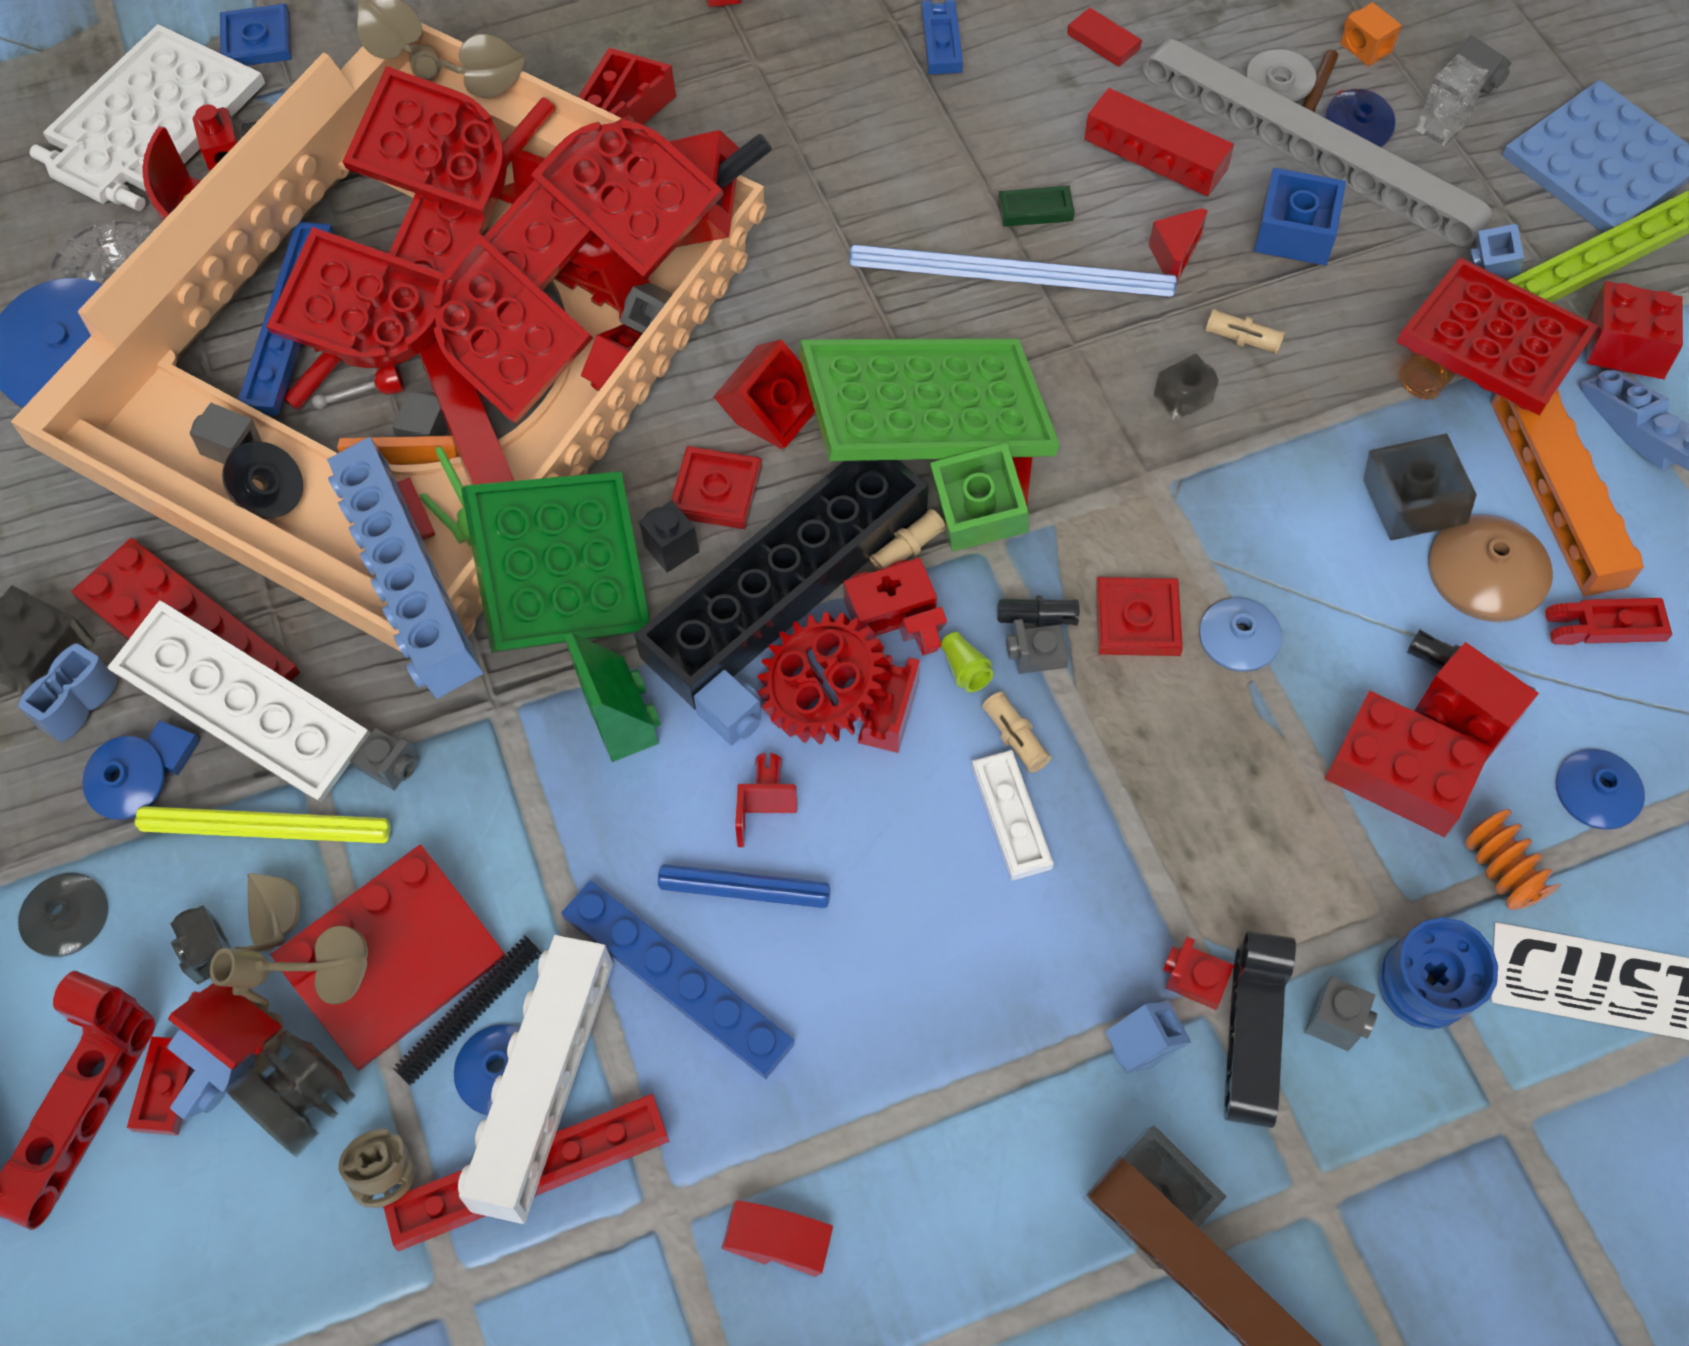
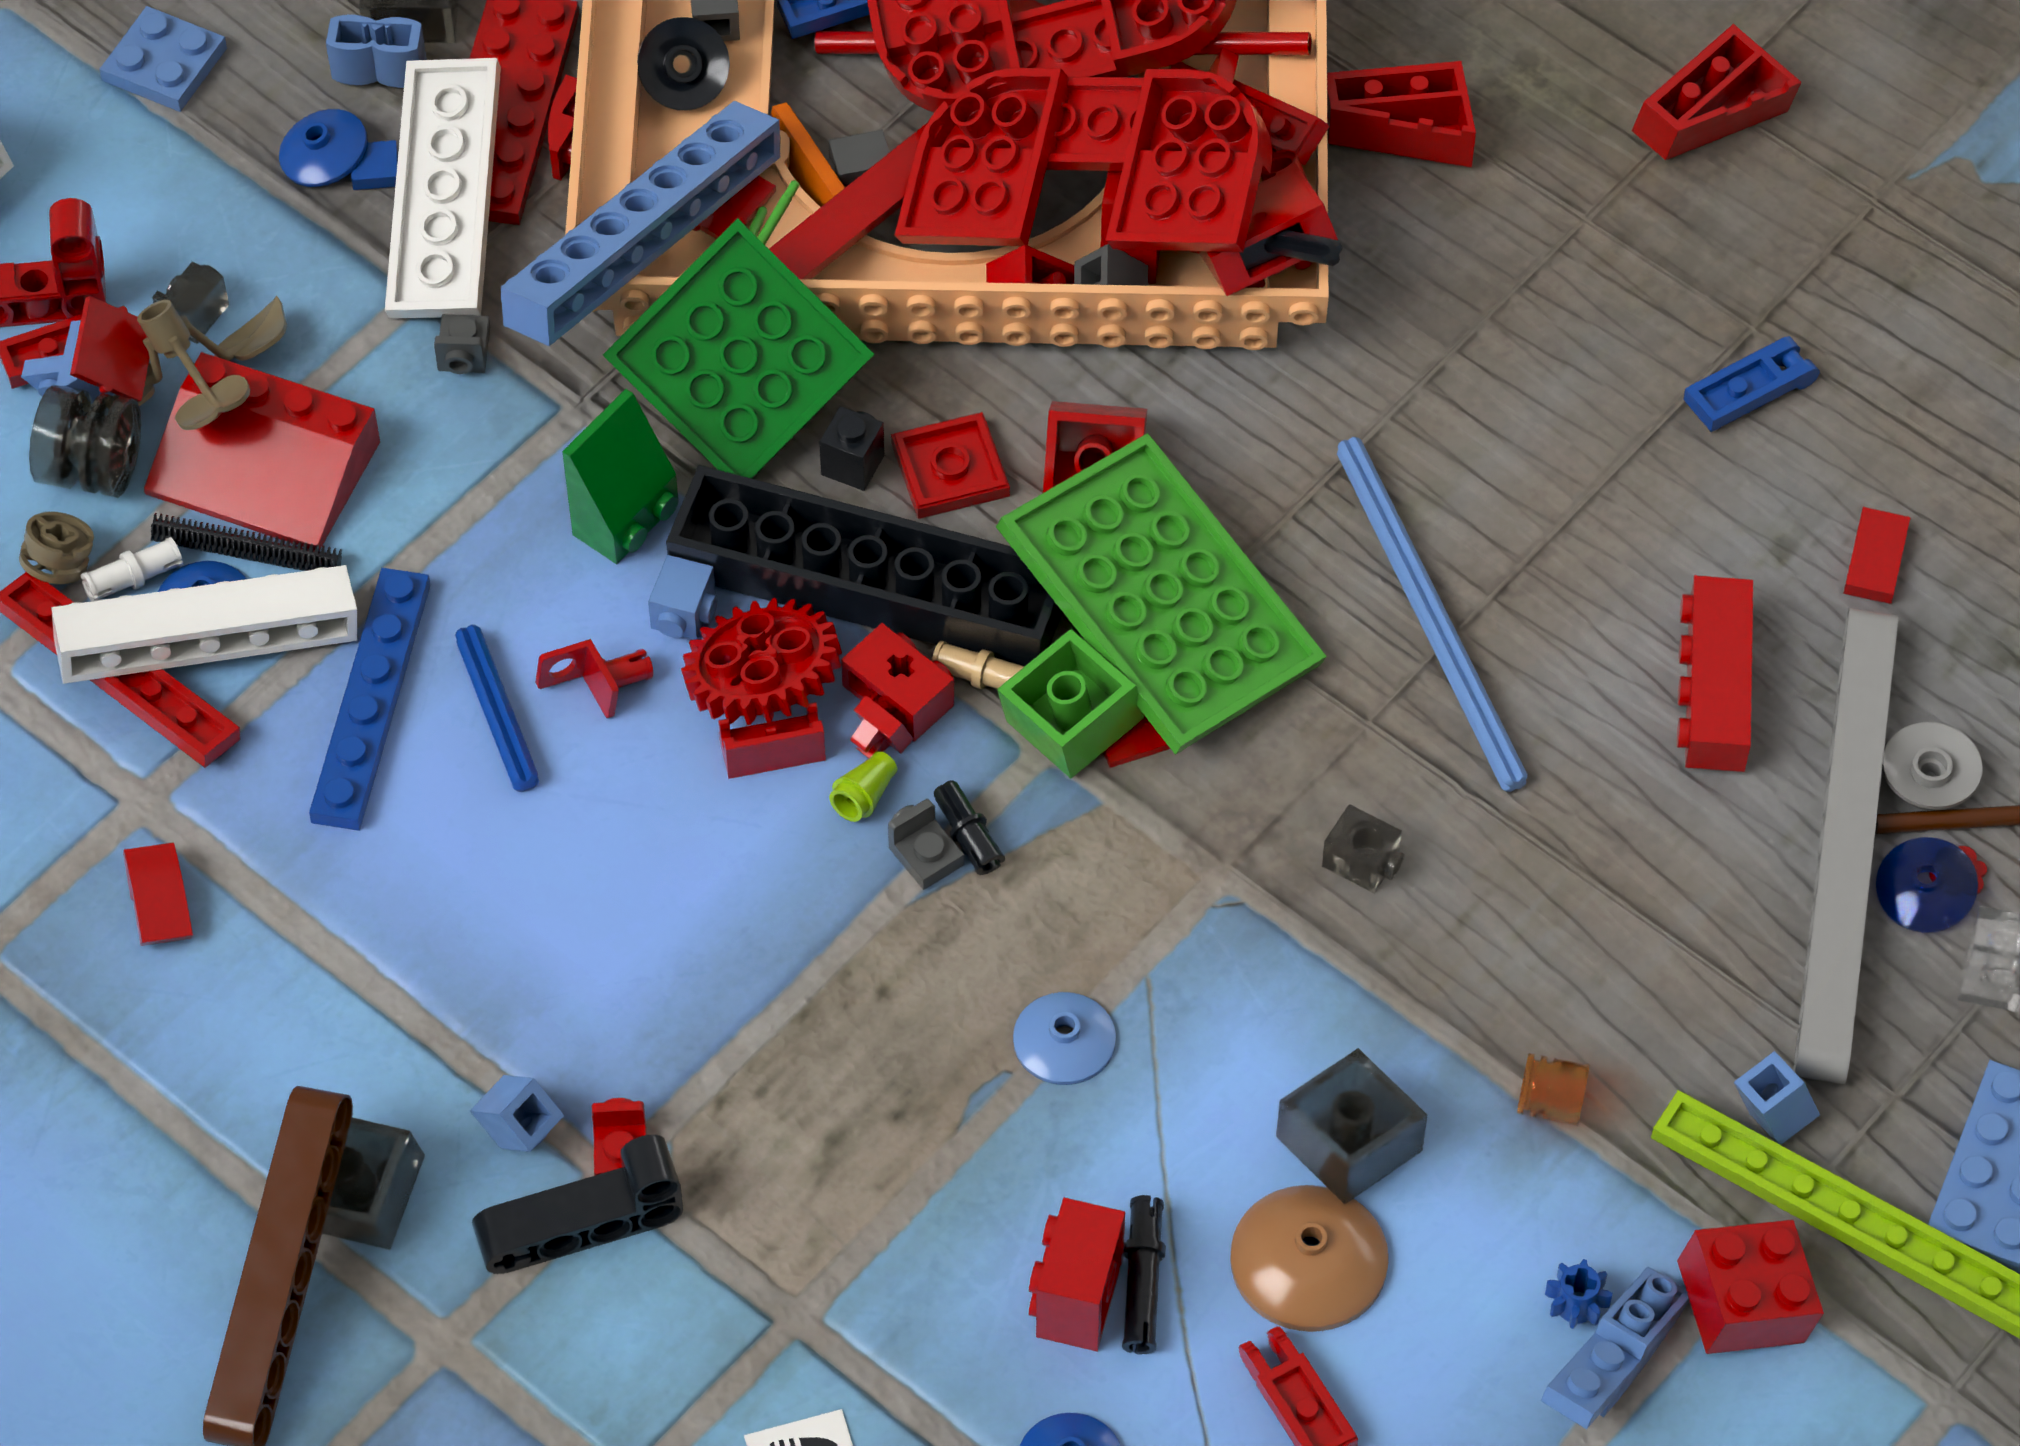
camera: 60 degrees right, 5 degrees down
clear smoke dish [18,873,108,957] -> none
neon yellow axle [135,806,391,843] -> none
hinge [312,365,405,409] -> none
white tile [971,750,1054,881] -> none
tan pin [982,691,1052,773] -> none
dark green tile [998,185,1075,227] -> none
red tile [1096,577,1183,656] -> none
red slope [1149,208,1208,285] -> none
tan pin [1205,309,1285,355] -> none
blue brick [1254,168,1346,265] -> none
dark grey brick [1305,976,1377,1051] -> none
red brick [1324,690,1491,837] -> none
blue wheel [1378,917,1498,1030] -> none
red plate [1397,257,1598,416] -> none
orange piece [1465,809,1562,910] -> none
orange brick [1491,389,1644,597] -> none
none -> white pin [80,537,183,601]
none -> red slope [548,74,577,181]
none -> blue gear [1545,1259,1613,1329]

